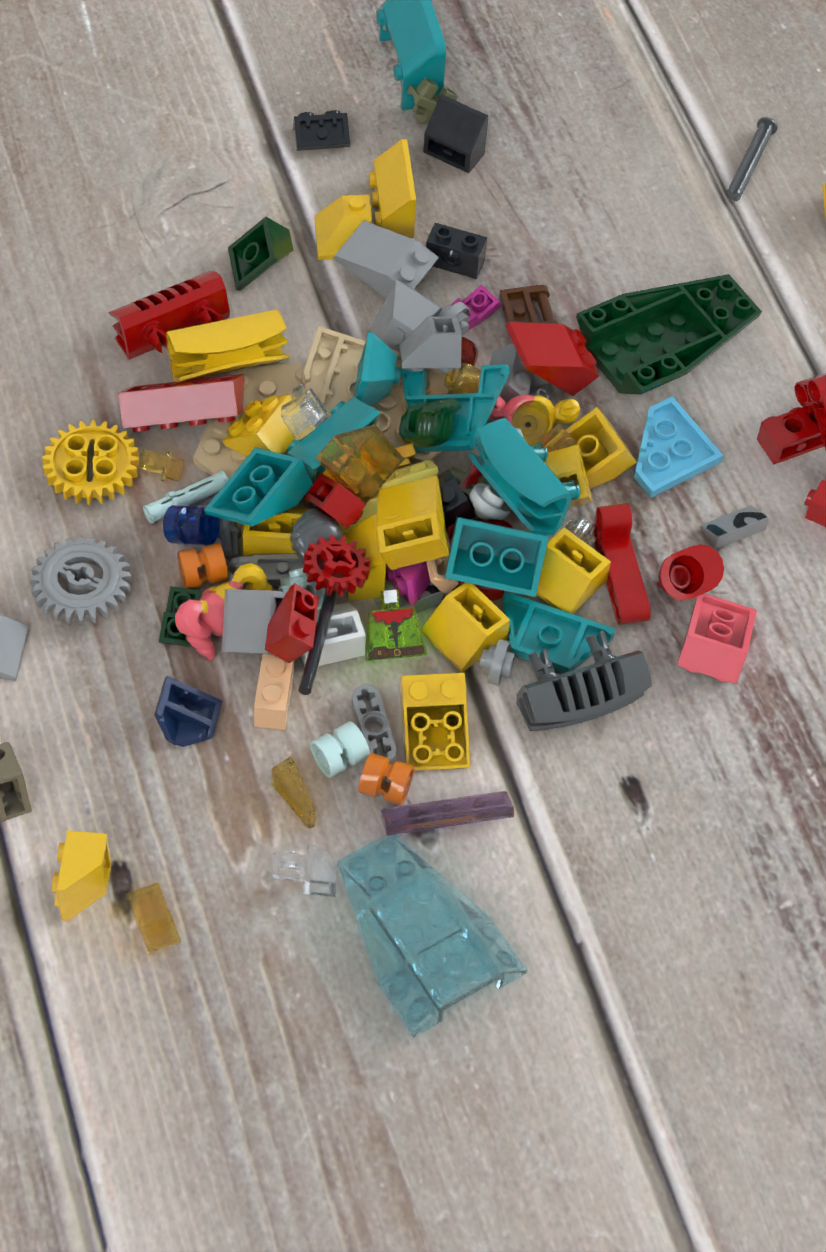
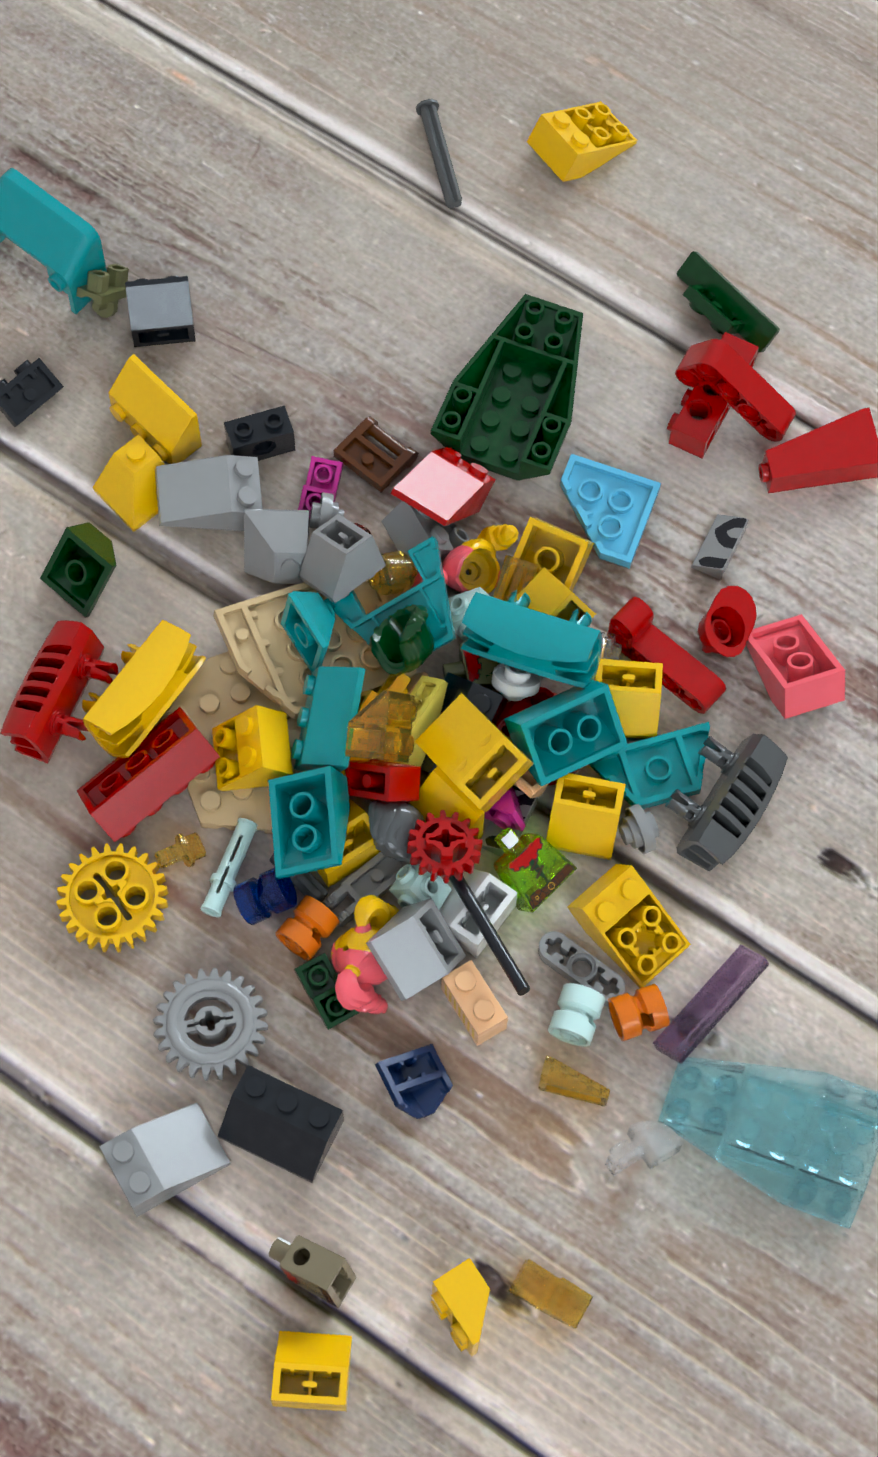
camera: 35 degrees left, 10 degrees up
red slope [265,583,319,663] -> none
clear brick [281,384,328,441] -> none
none -> black slope [218,1065,344,1183]

